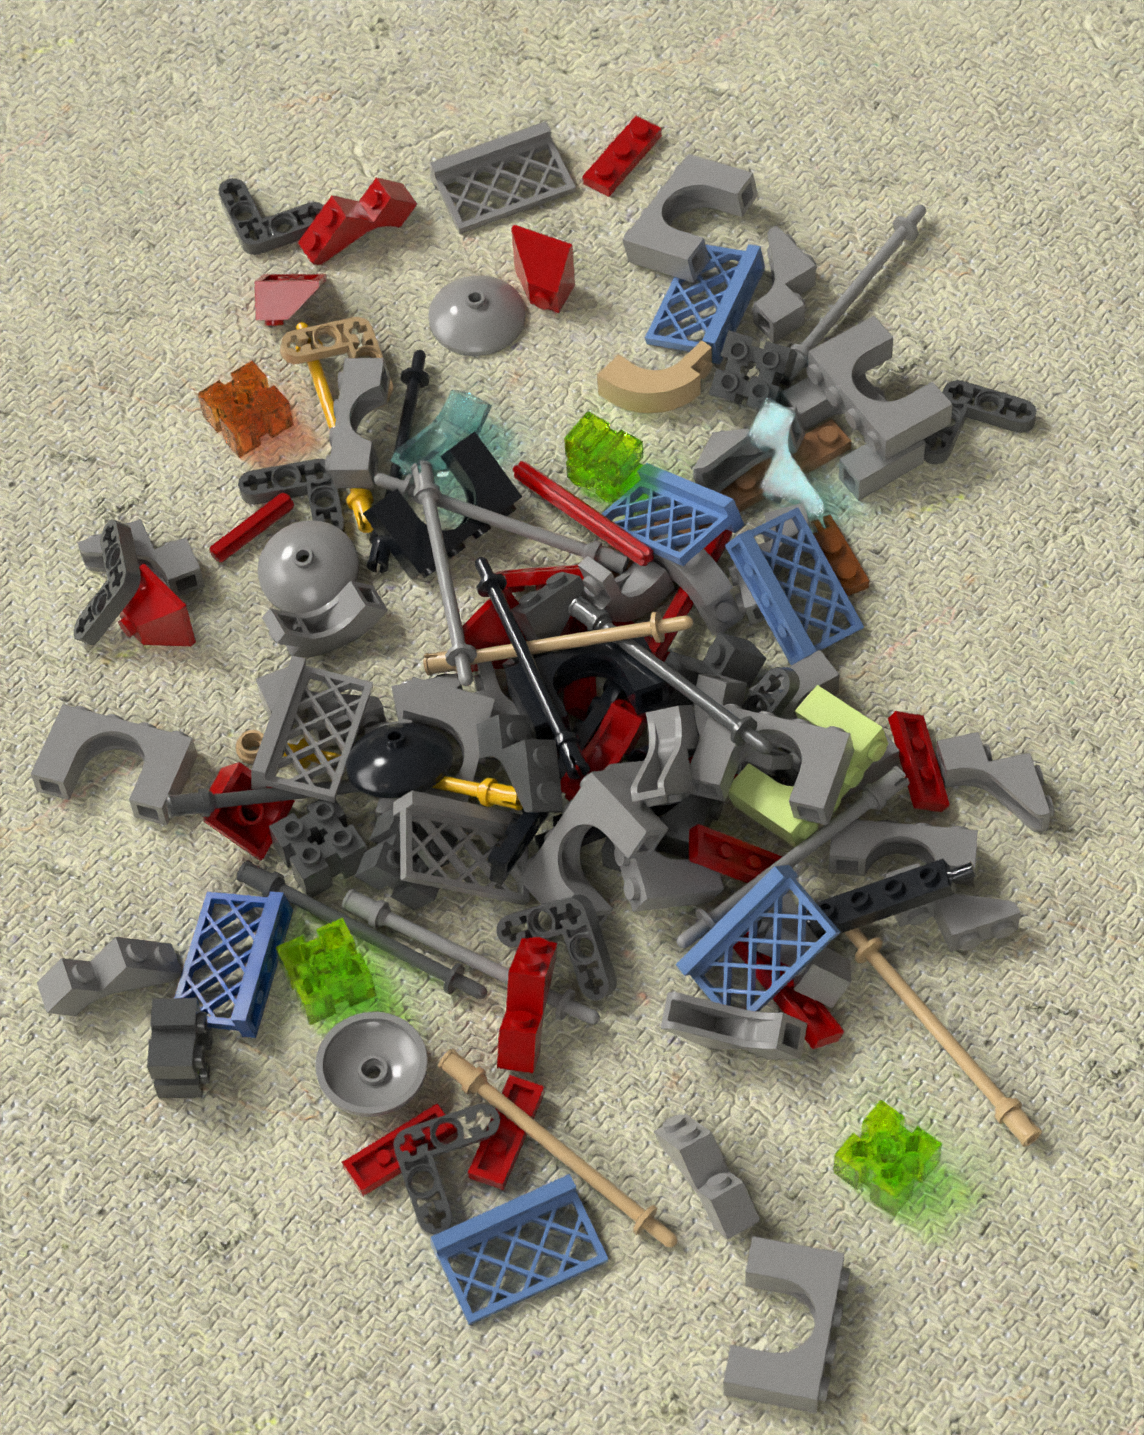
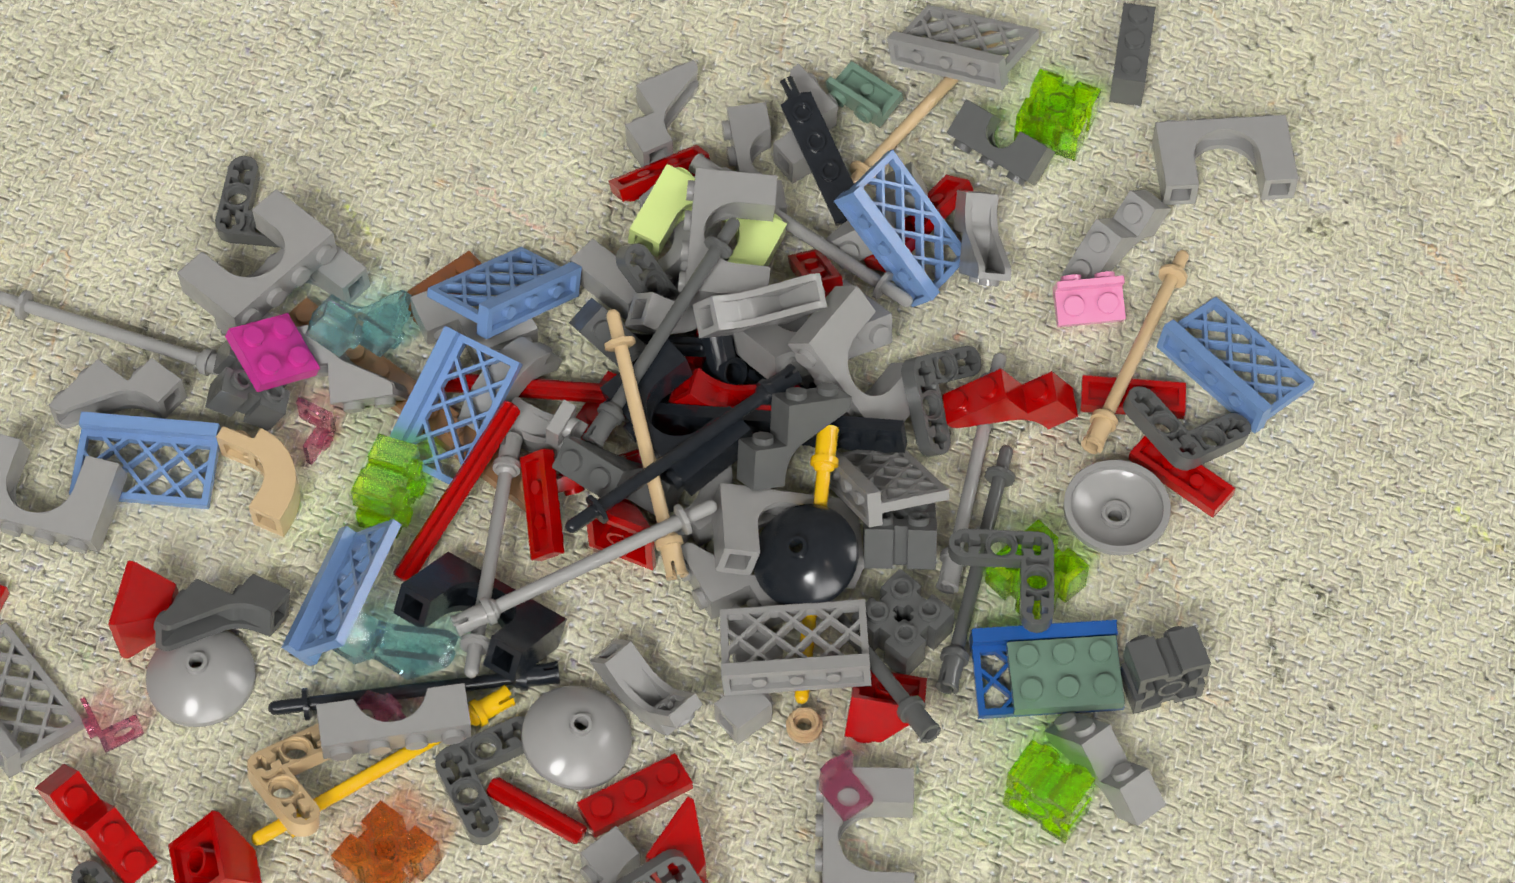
camera: 110 degrees left, 0 degrees up
none -> clear pink bracket [80,697,144,753]
none -> dark grey arch [153,574,290,651]
none -> dark pink plate [225,313,320,392]
none -> medium blue fence [281,519,402,666]
none -> clear pink bracket [296,397,336,465]
none -> clear pink bracket [356,690,406,722]
none -> red plate [577,753,693,838]
none -> clear pink bracket [819,750,873,821]
none -> sand green bracket [825,61,903,128]
none -> light grey fence [887,5,1039,90]
none -> dark grey arch [946,99,1056,187]
none -> dark grey beam [948,529,1054,633]
none -> clear neon green brick [1003,739,1096,844]
none -> sand green plate [1006,635,1125,715]
none -> bright pink bracket [1053,271,1126,327]
none -> dark grey arch [1109,3,1156,106]

